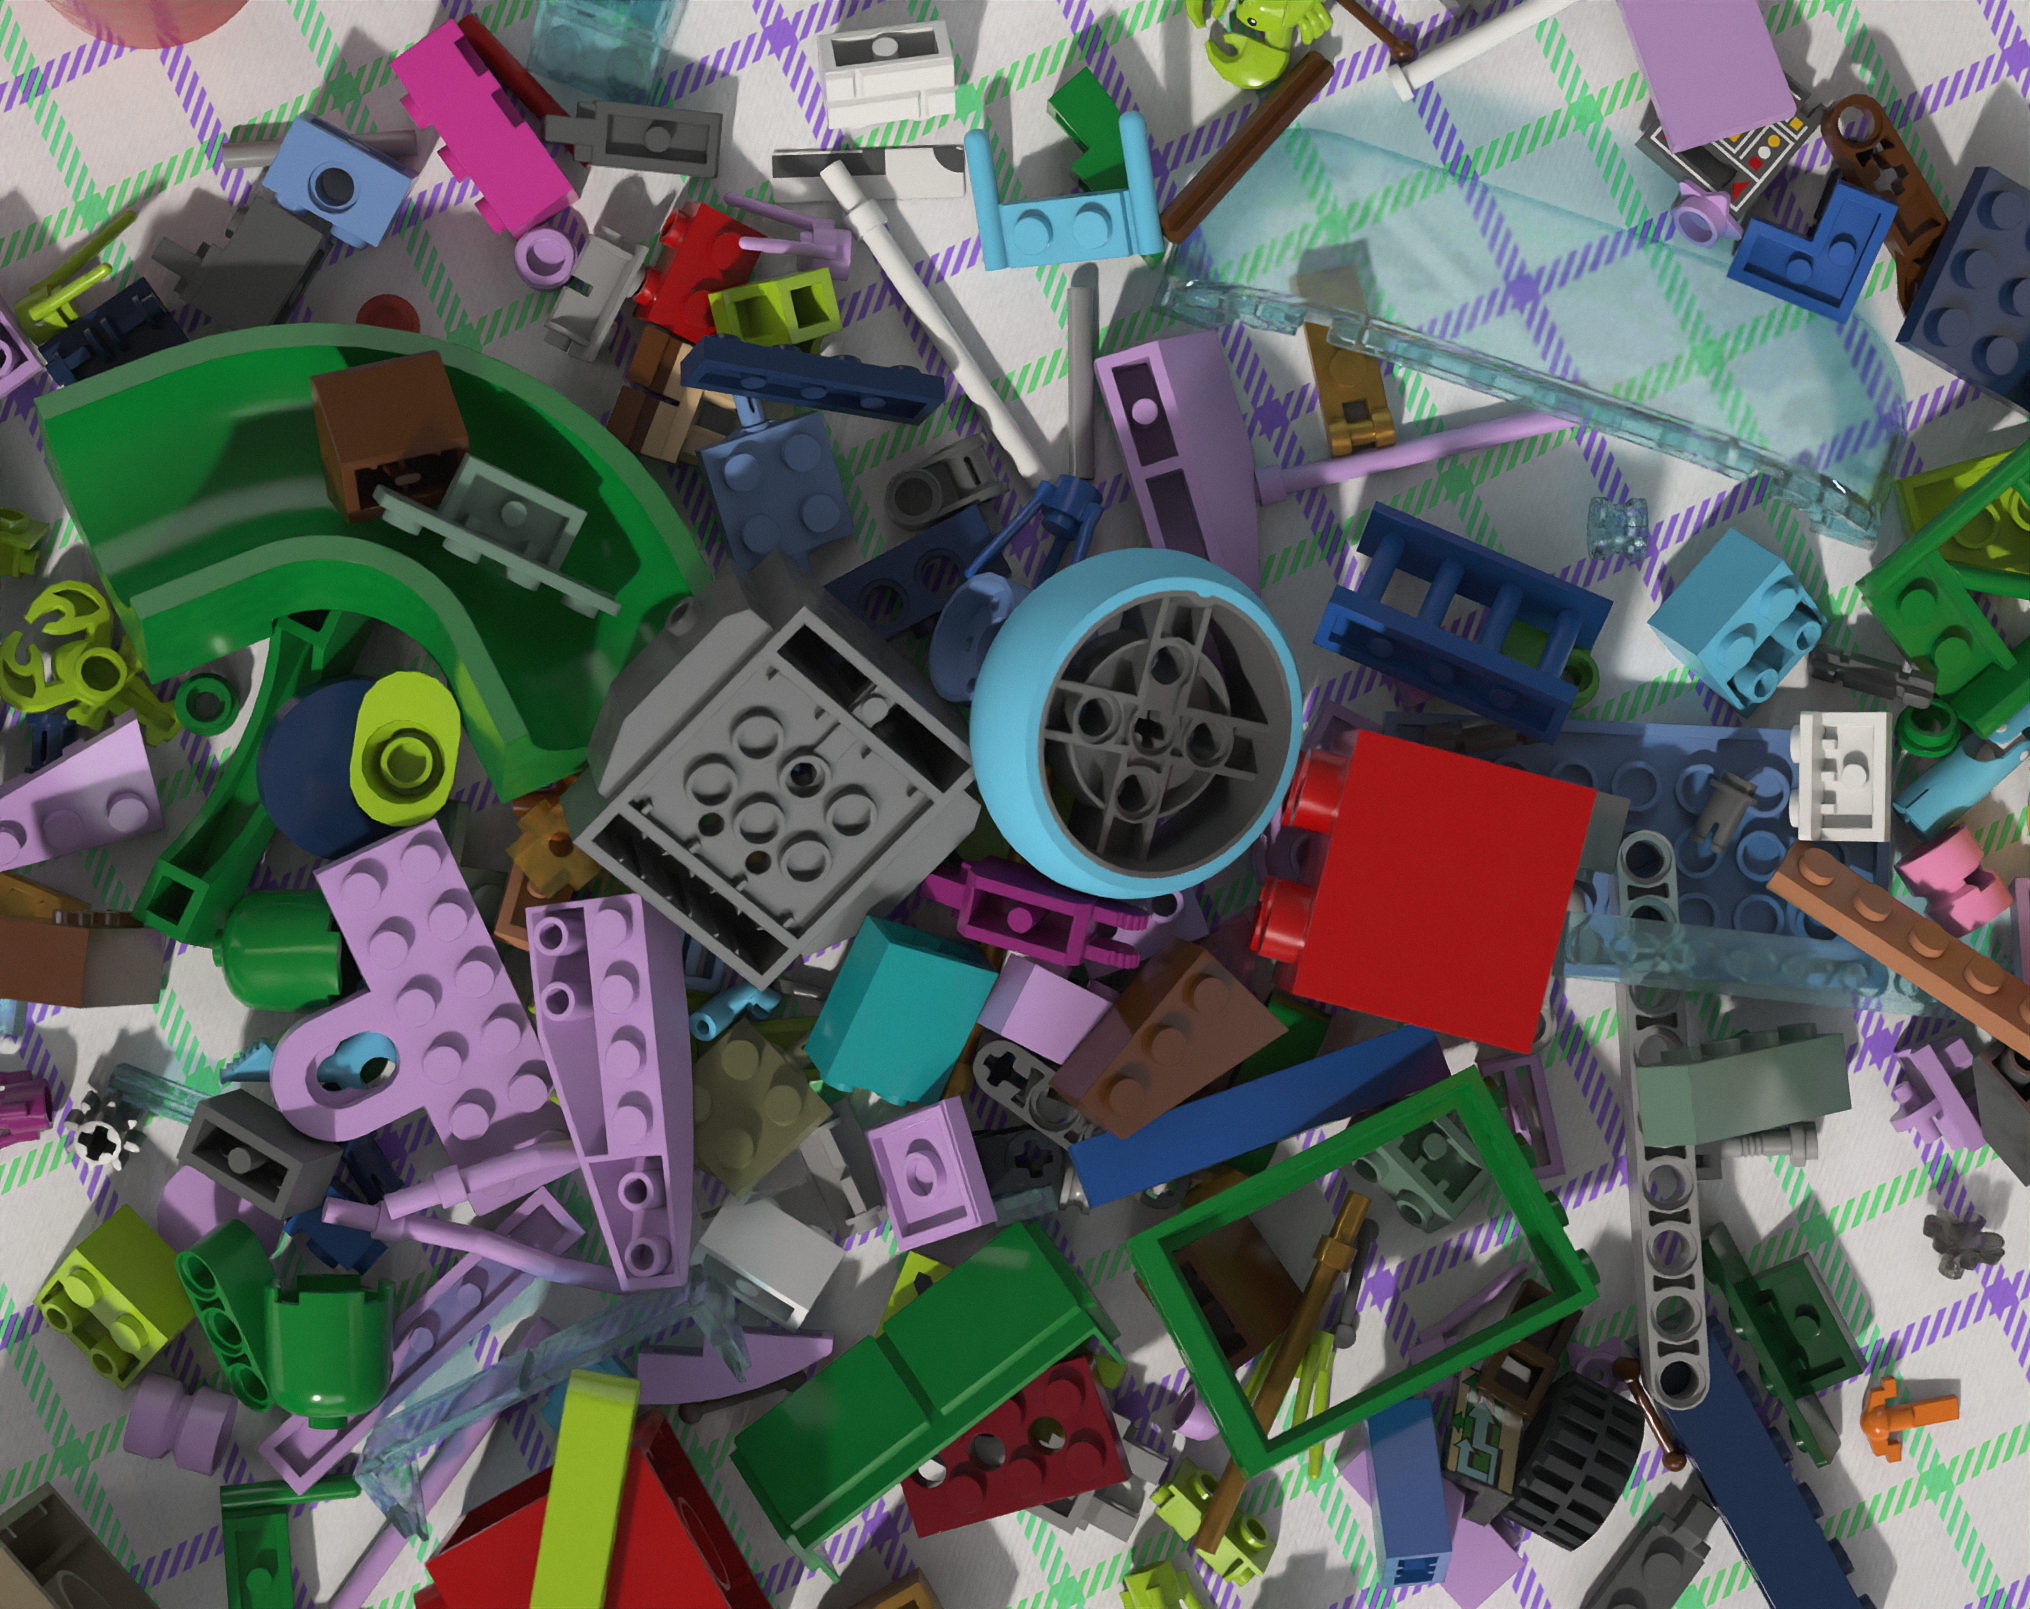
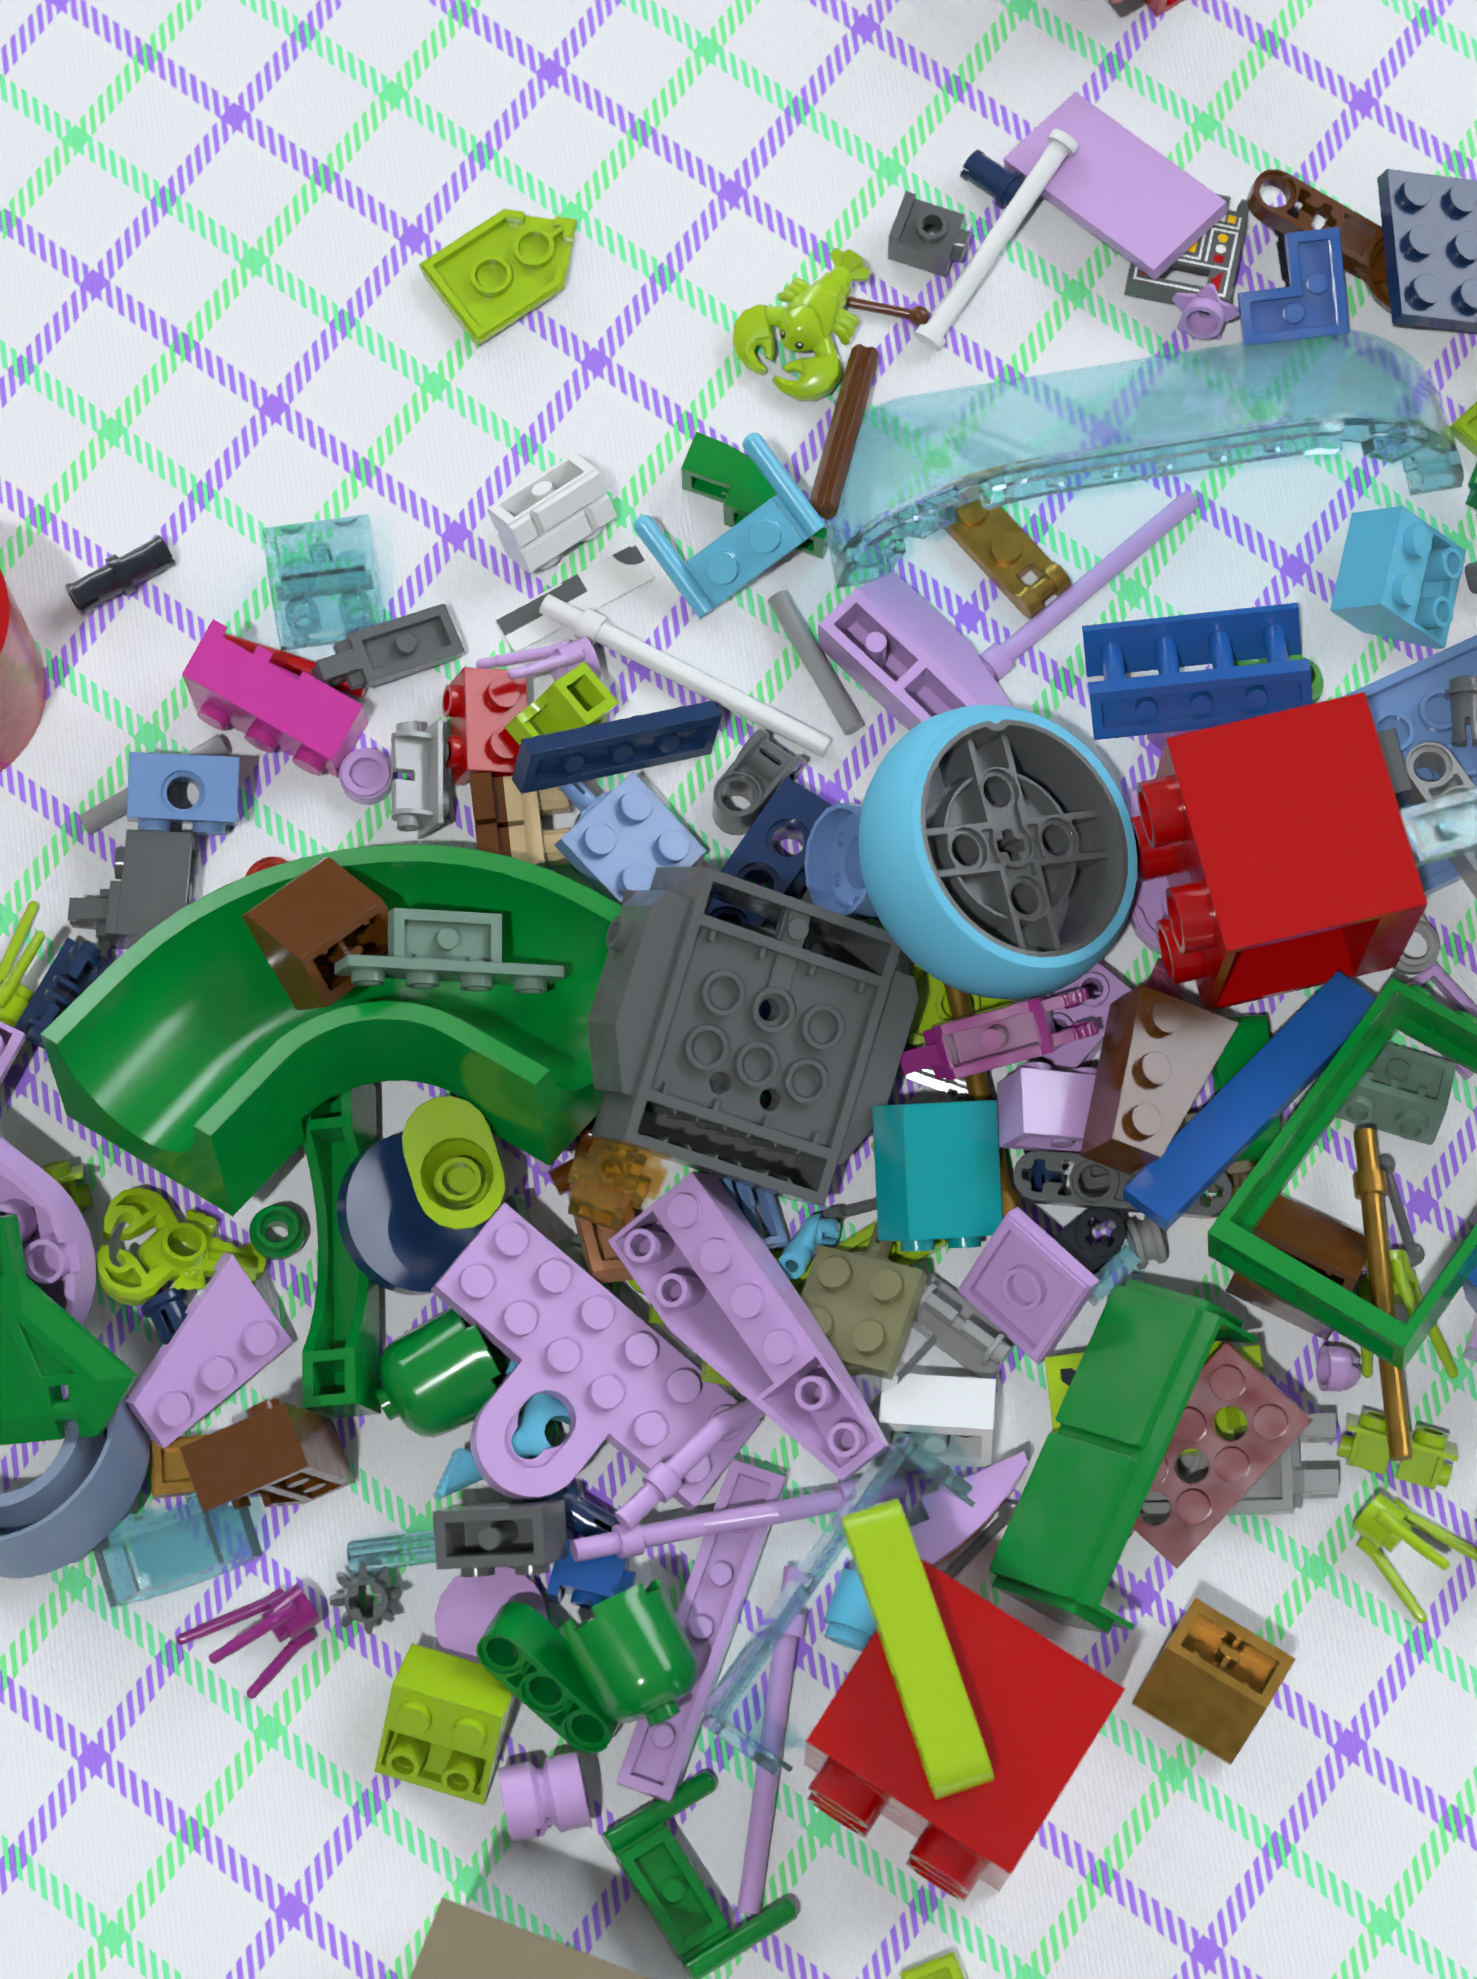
camera: 30 degrees left, 15 degrees down
blue plant [964,474,1105,589] -> none
clear light blue wheel [1587,497,1649,561] -> none

